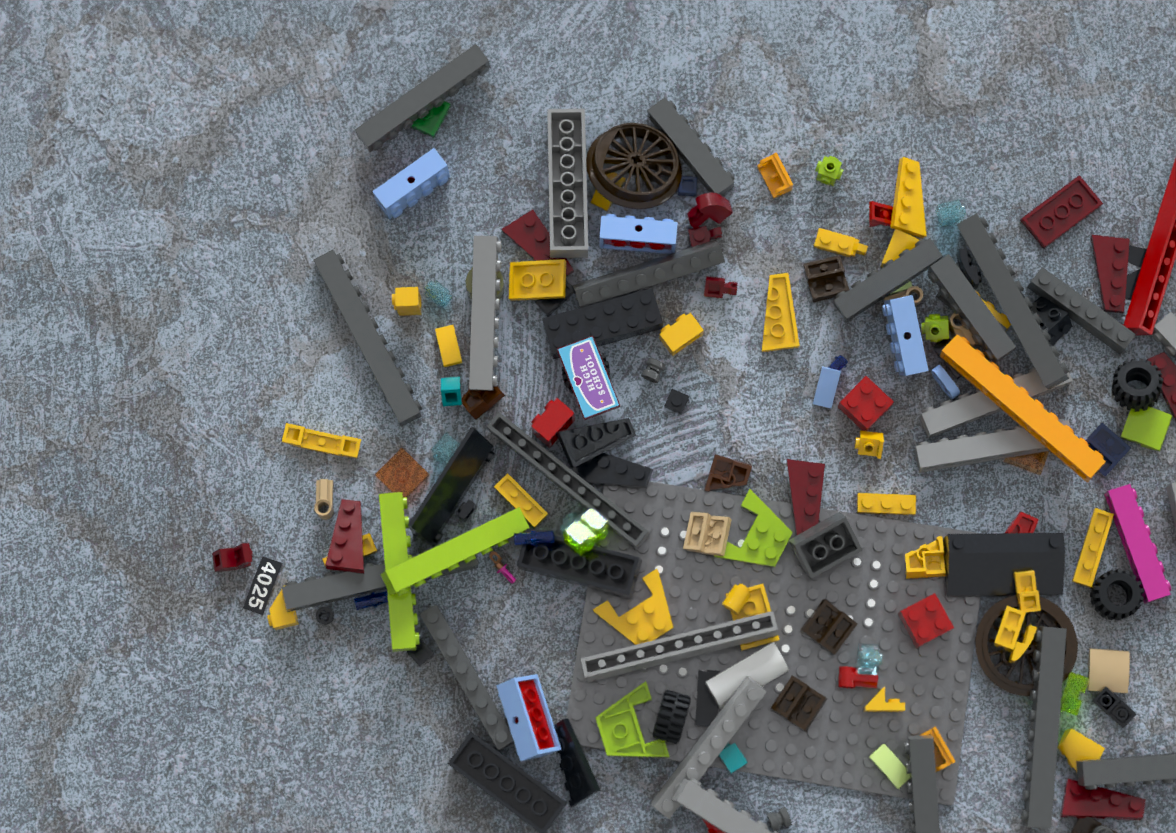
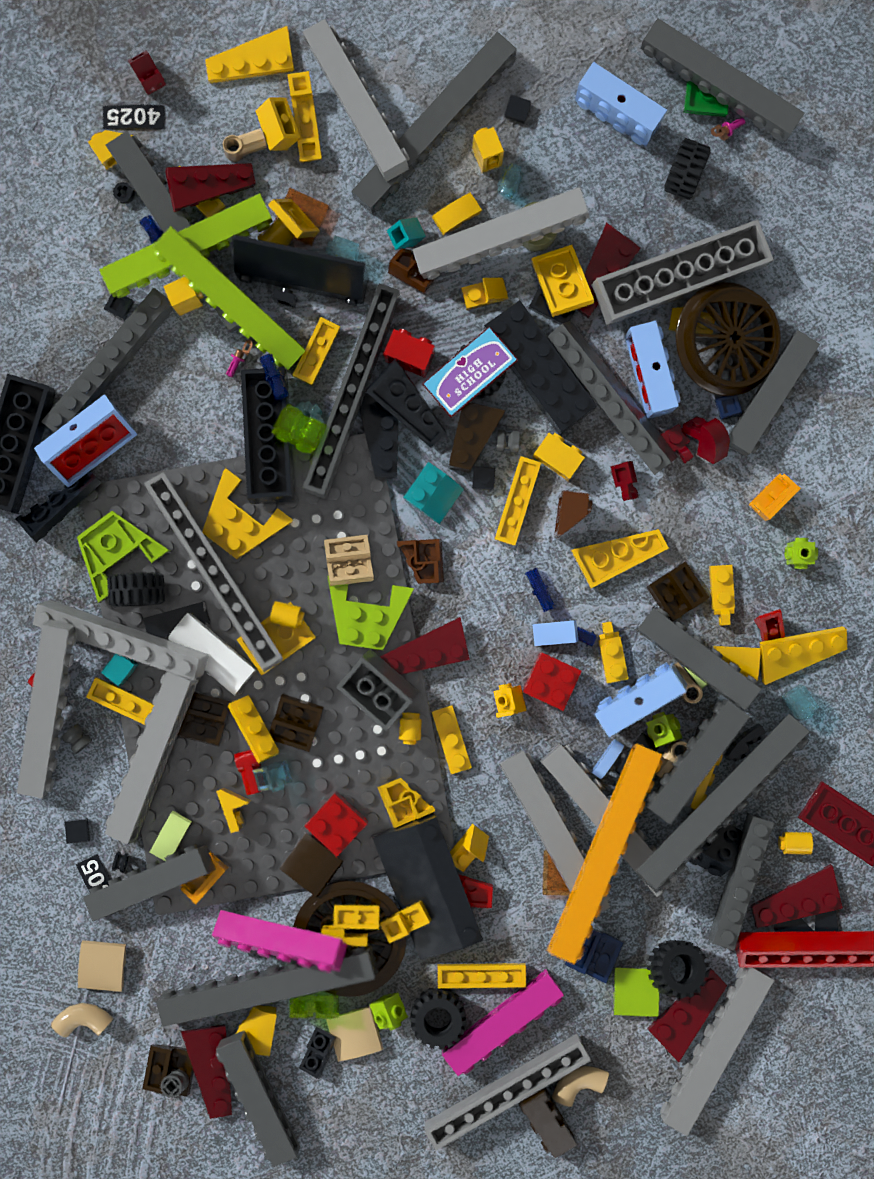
camera: 70 degrees right, 10 degrees up
none -> yellow plate [86,677,154,725]
none -> light grey brick [104,672,199,845]
none -> black bush [112,851,129,873]
none -> yellow brick [163,276,204,316]
none -> yellow wing [205,26,294,83]
none -> dark pink brick [211,910,348,973]
none -> yellow plate [228,695,279,764]
none -> yellow brick [256,97,301,151]
none -> yellow plant [257,199,320,246]
none -> dark brown slope [280,833,344,897]
none -> light grey brick [302,19,410,182]
none -> lime brick [369,992,408,1030]
none -> yellow brick [399,712,422,745]
none -> teal slope [403,462,464,525]
none -> dark brown wedge [449,403,506,473]
none -> yellow slope [450,824,489,872]
none -> yellow slope [461,278,508,310]
none -> yellow plate [494,456,541,546]
none -> black tile [504,95,531,124]
none -> clear blue pin [525,568,556,613]
none -> reddish brown slope [554,490,593,538]
none -> yellow hinge [598,621,629,683]
none -> black tyre [664,138,711,200]
none -> piece [711,117,745,141]
none -> yellow brick [778,832,813,855]

